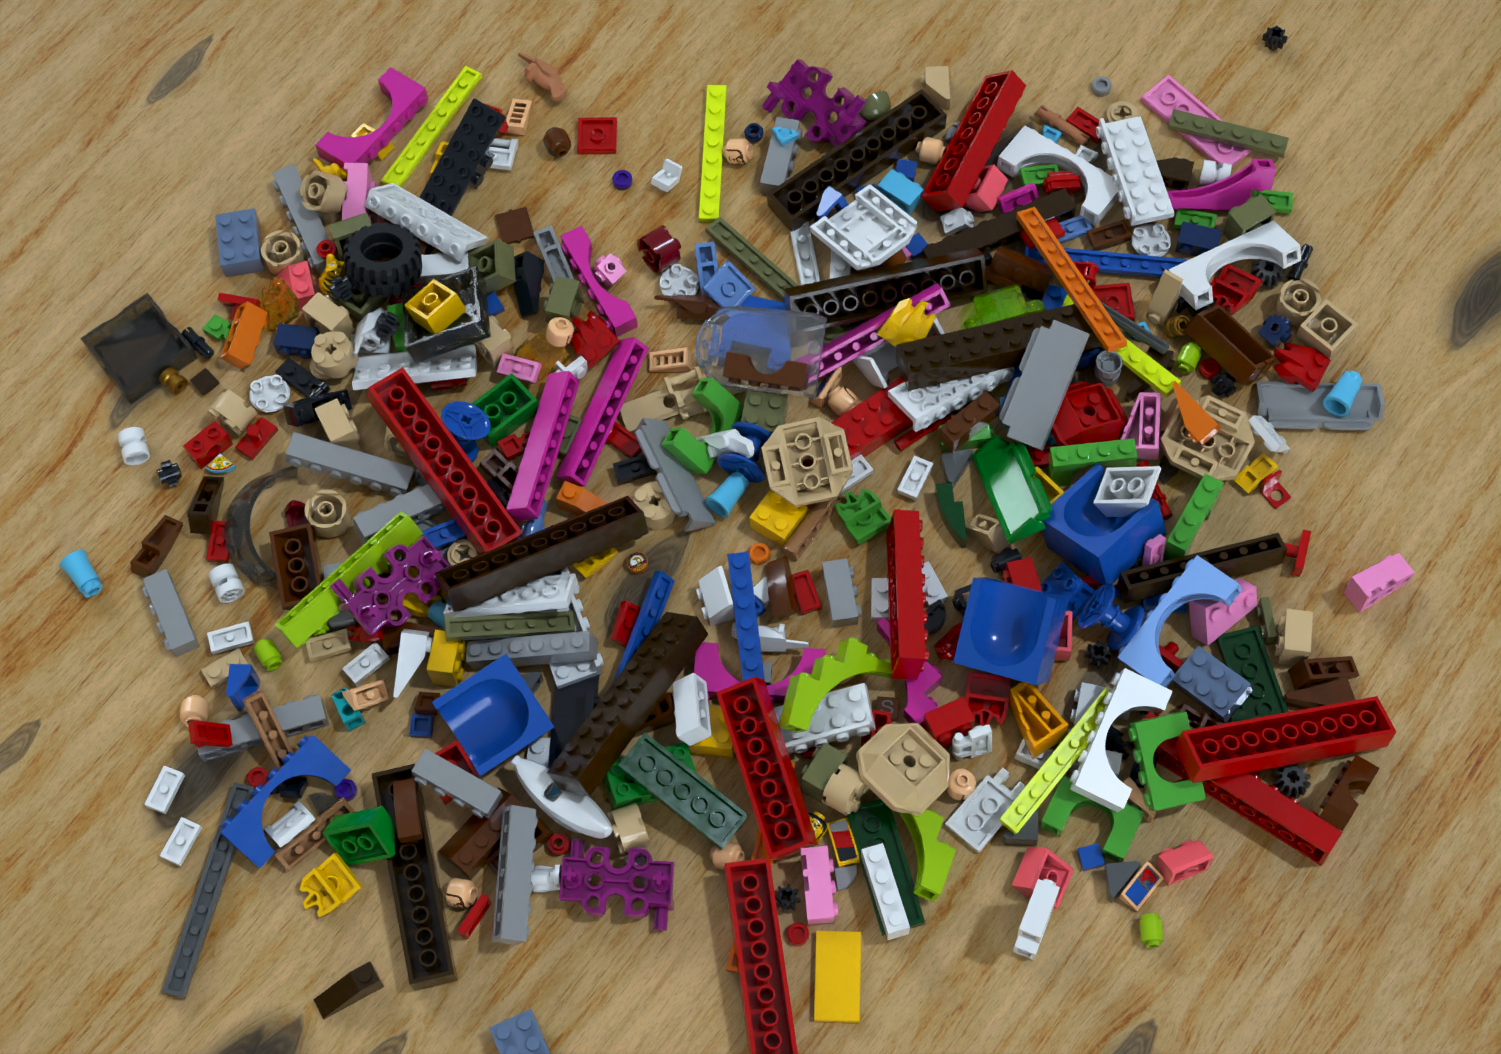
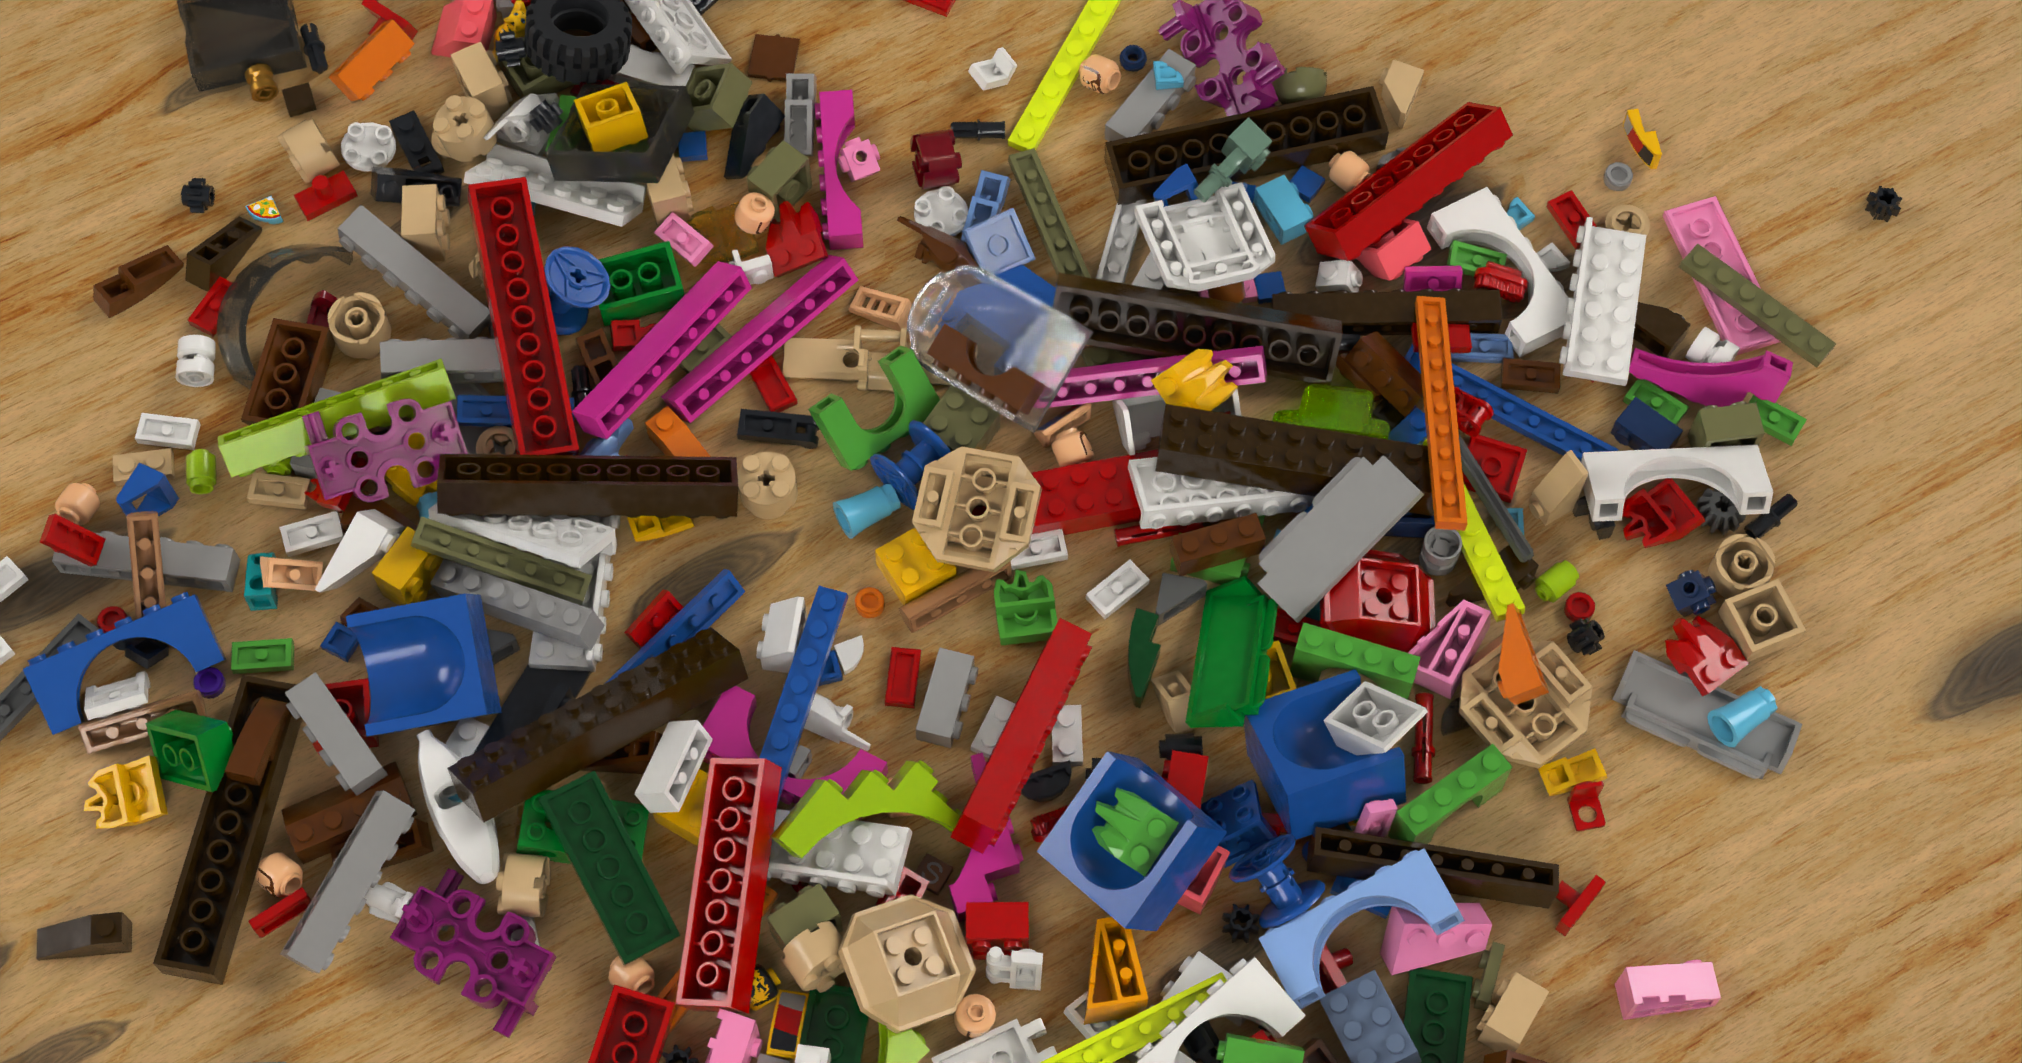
camera: 20 degrees right, 0 degrees up
medium azure plant [59,550,103,598] -> none
white wheel [117,427,150,465] -> none
light grey brick [142,569,200,657] -> none
red brick [183,420,233,469] -> none
bright green plate [203,314,231,342] -> none
clear yellow plate [260,277,299,333] -> none
dark blue brick [273,323,320,359] -> none
clear smoke tile [309,792,337,815] -> none
red plate [430,378,467,391] -> none
red plate [548,833,570,855] -> none
dark purple tile [612,170,633,190] -> none
tile [627,552,648,574] -> none
light grey slope [635,417,716,532] -> none
white animal [696,429,754,459] -> none
reddish brown slope [767,556,799,620] -> none
red plate [965,672,1011,726] -> none
nougat pin [1035,105,1090,146] -> none
white dish [1131,223,1171,257] -> none
pearl gold wheel [1163,315,1191,338] -> none
reddish brown piece [1185,304,1277,386] -> none
white plate [1248,415,1290,454] -> none
none -> bright green plate [231,638,294,674]
none -> black axle [951,119,1005,141]
none -> bright green plate [1092,788,1179,876]
none -> sand green brick [1193,117,1272,203]
none -> yellow slope [1622,109,1662,169]

